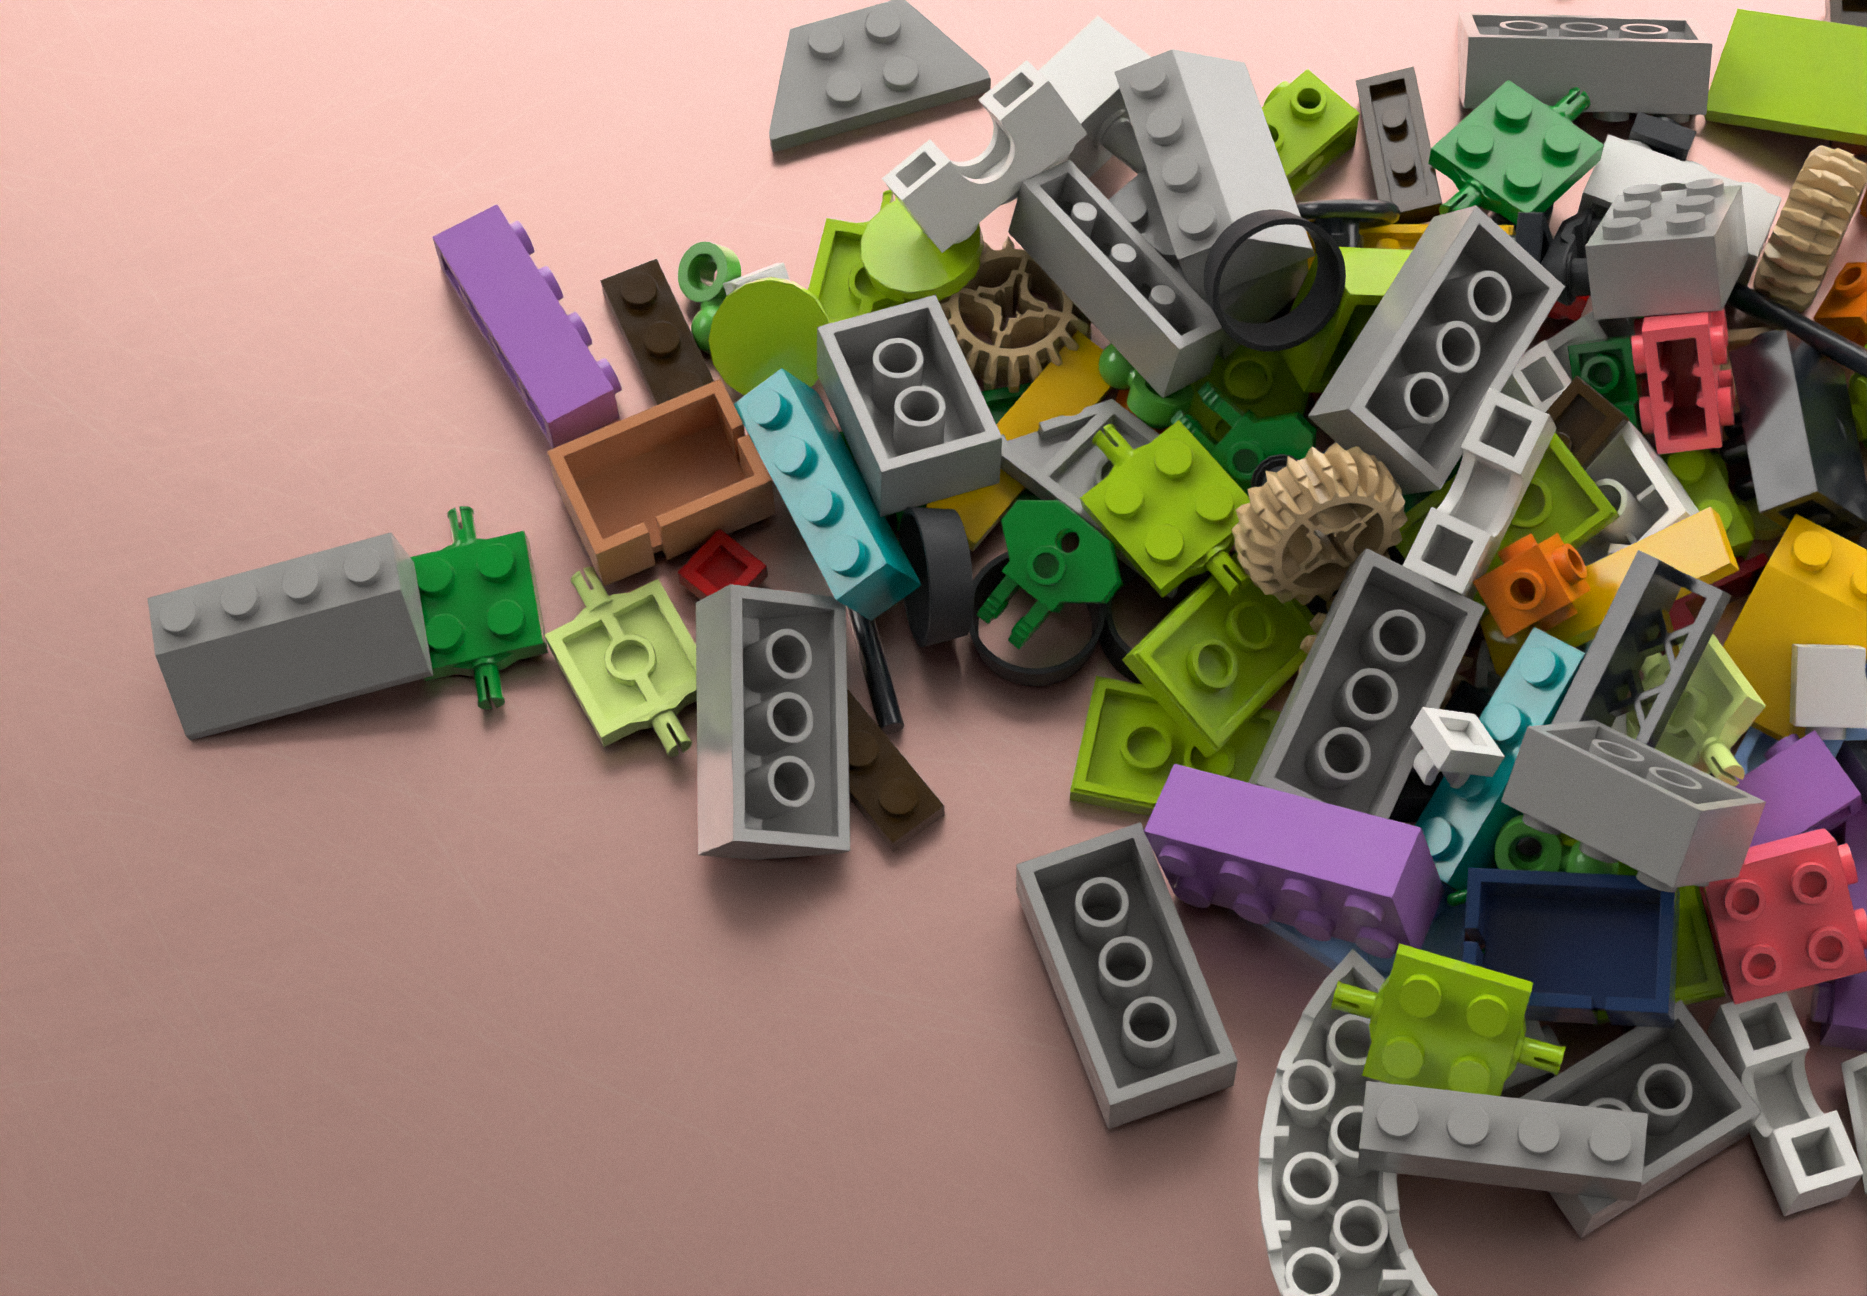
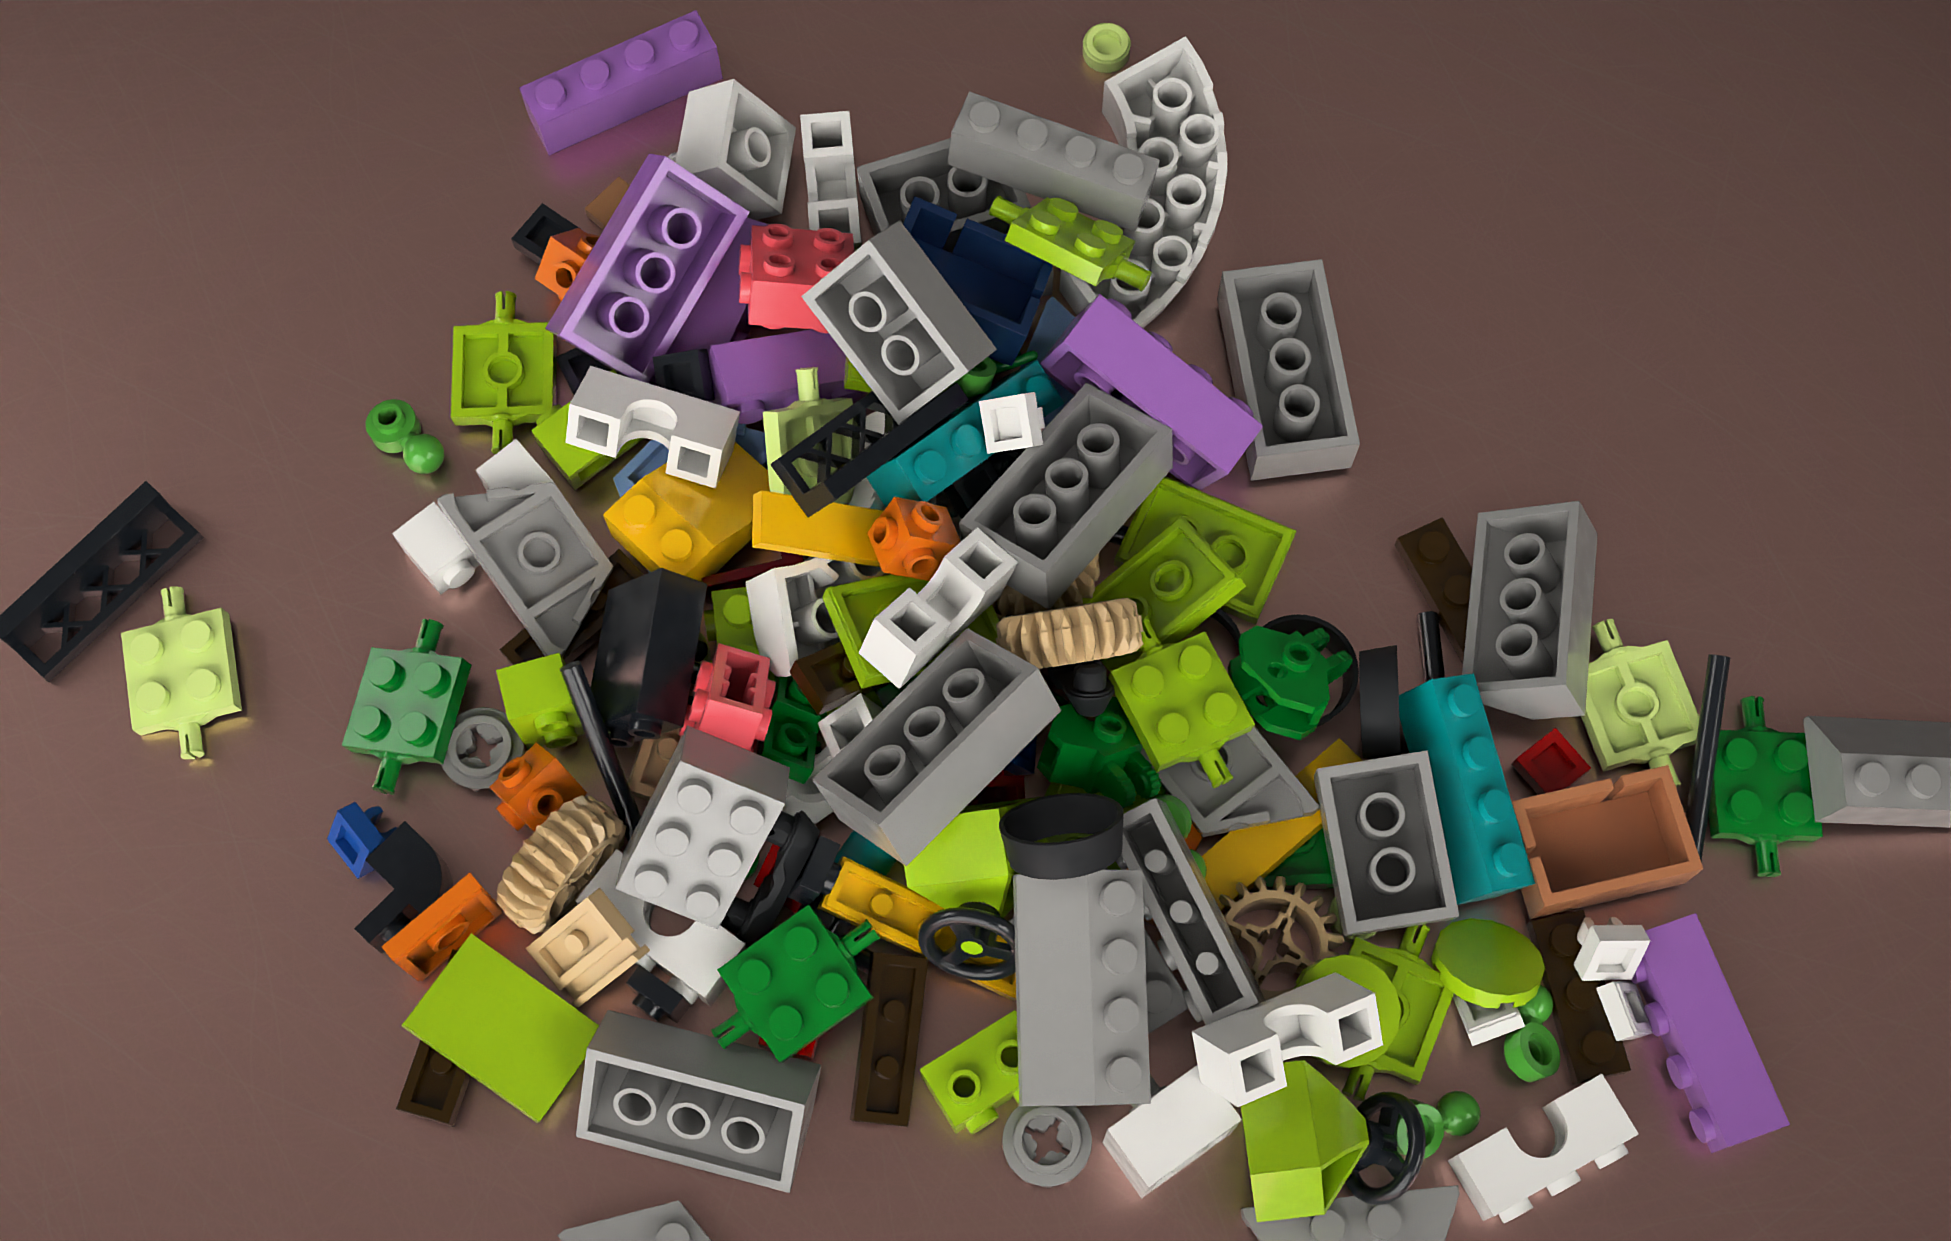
camera: 170 degrees left, 5 degrees up
none -> tan plate [525,888,650,1009]
none -> lime piece [1241,1060,1426,1222]
none -> bright green plate [1394,1091,1481,1159]
none -> white arch [1448,1074,1639,1224]
none -> white tile [1574,917,1651,981]
none -> white tile [1596,981,1652,1041]
none -> black bar [1686,654,1731,863]

